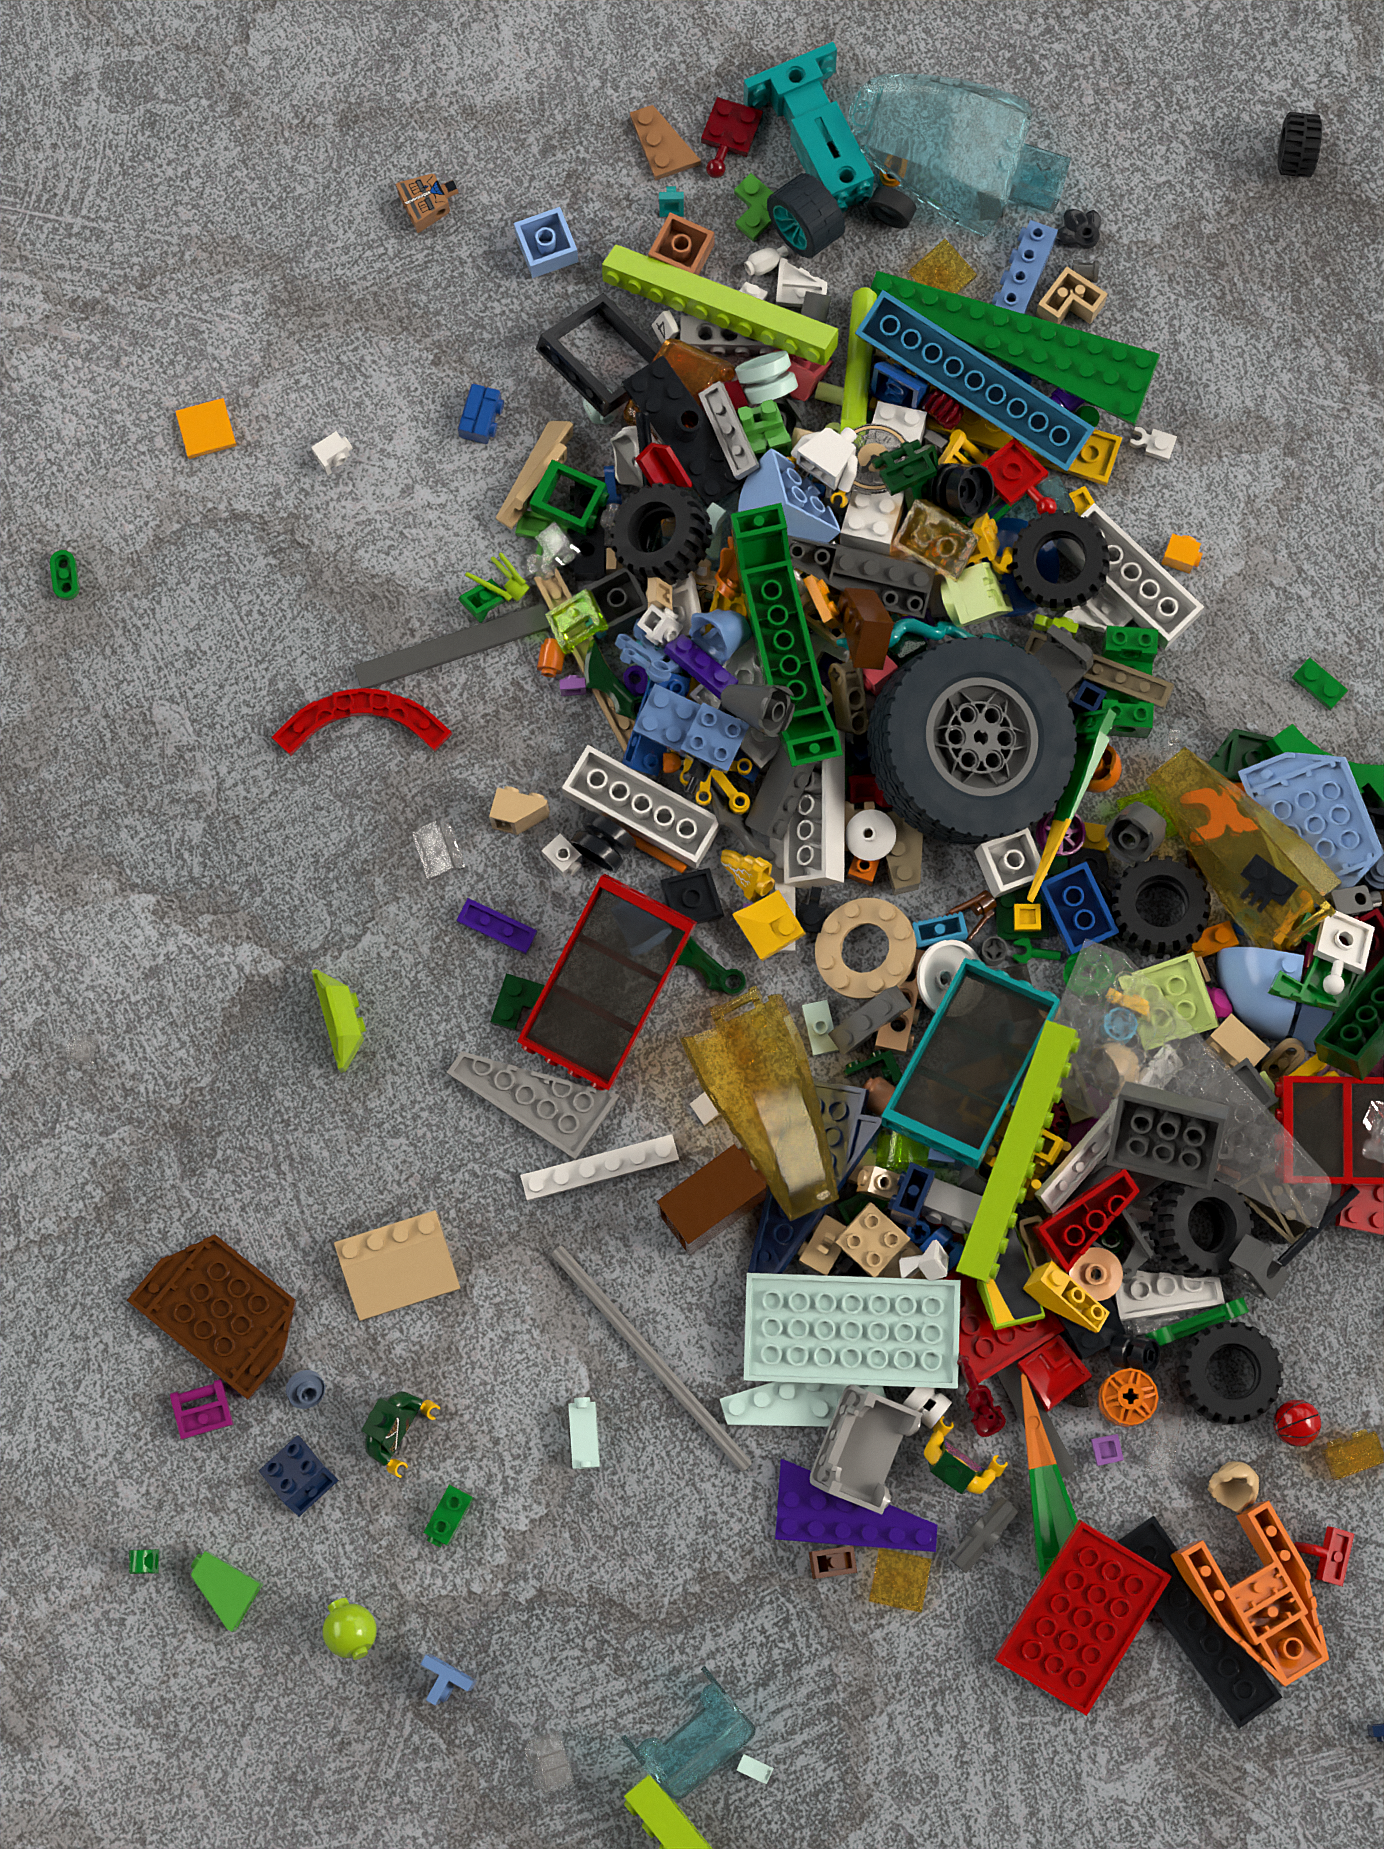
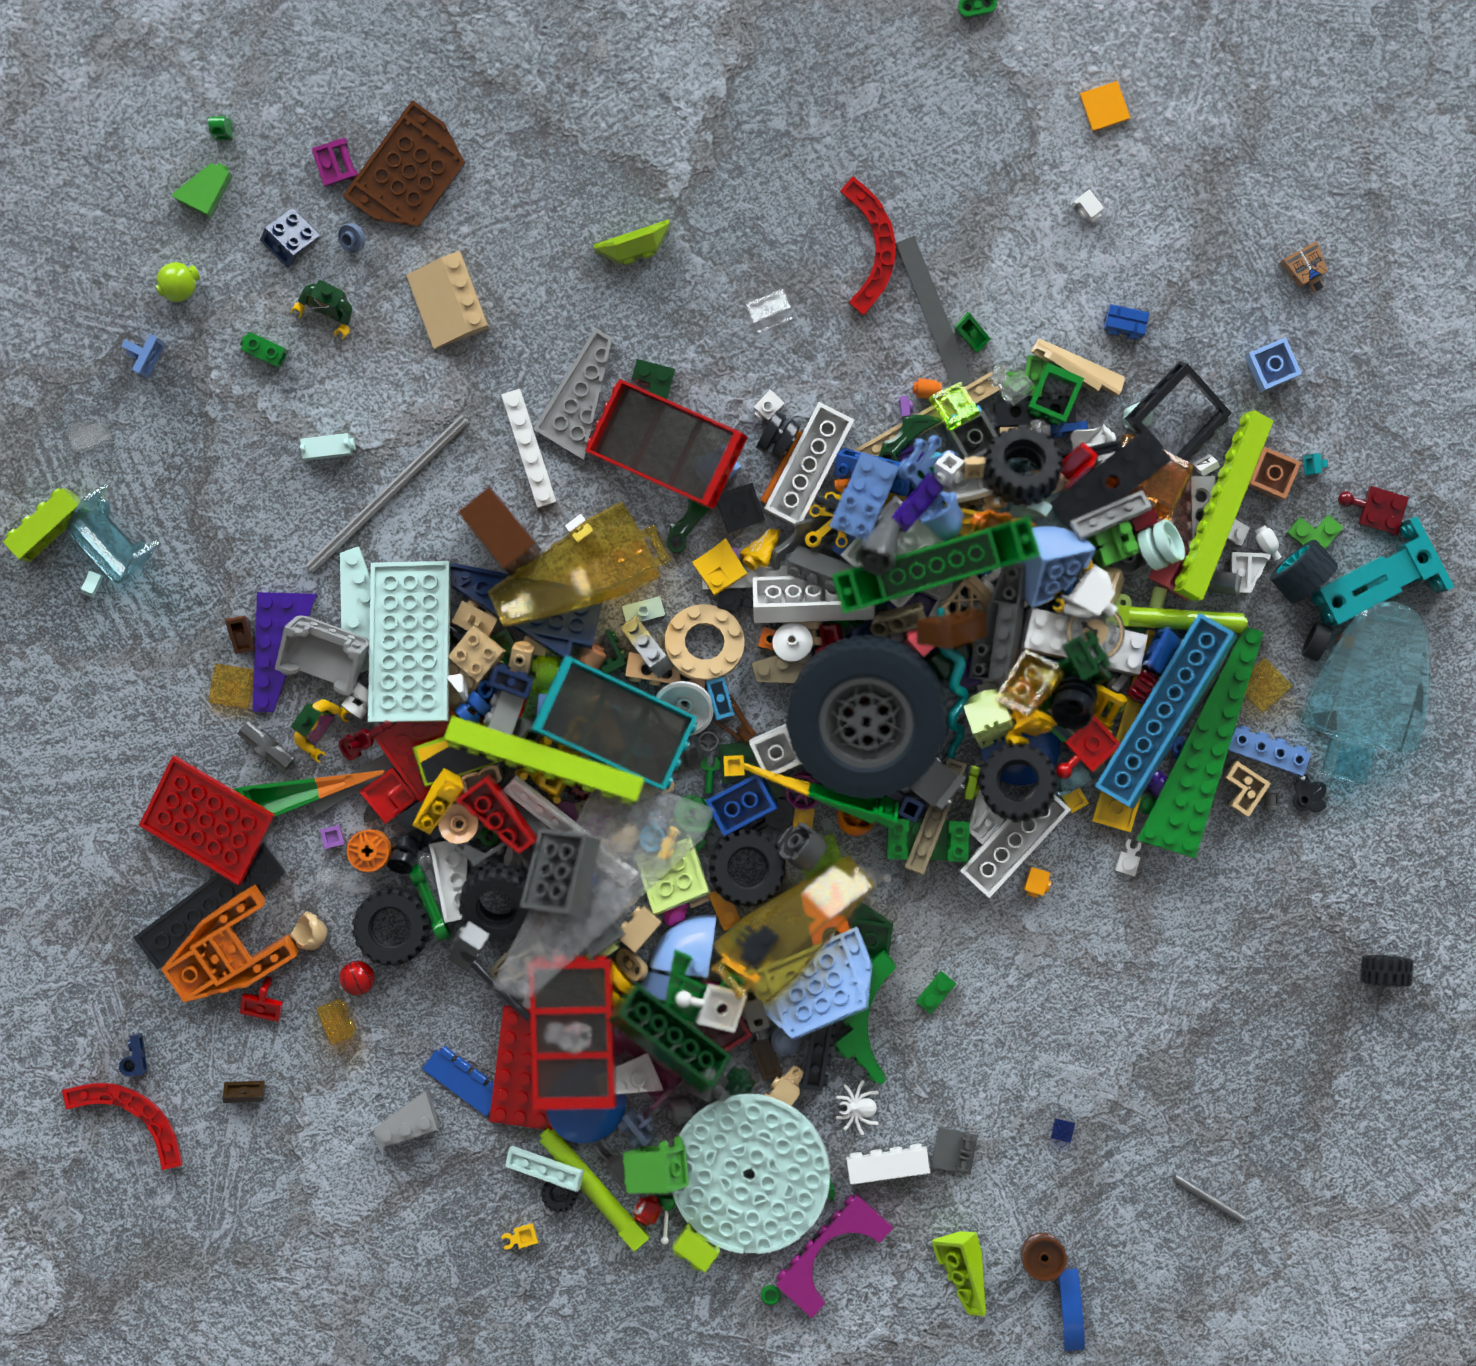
camera: 85 degrees right, 10 degrees up
dark purple plate [456,898,538,955] -> none
lime plant [465,552,530,602] -> none
tan slope [489,786,550,835] -> none
medium nougat wing [630,105,701,181] -> none
light orange plate [803,574,841,629] -> none
white slope [918,1240,949,1281] -> none

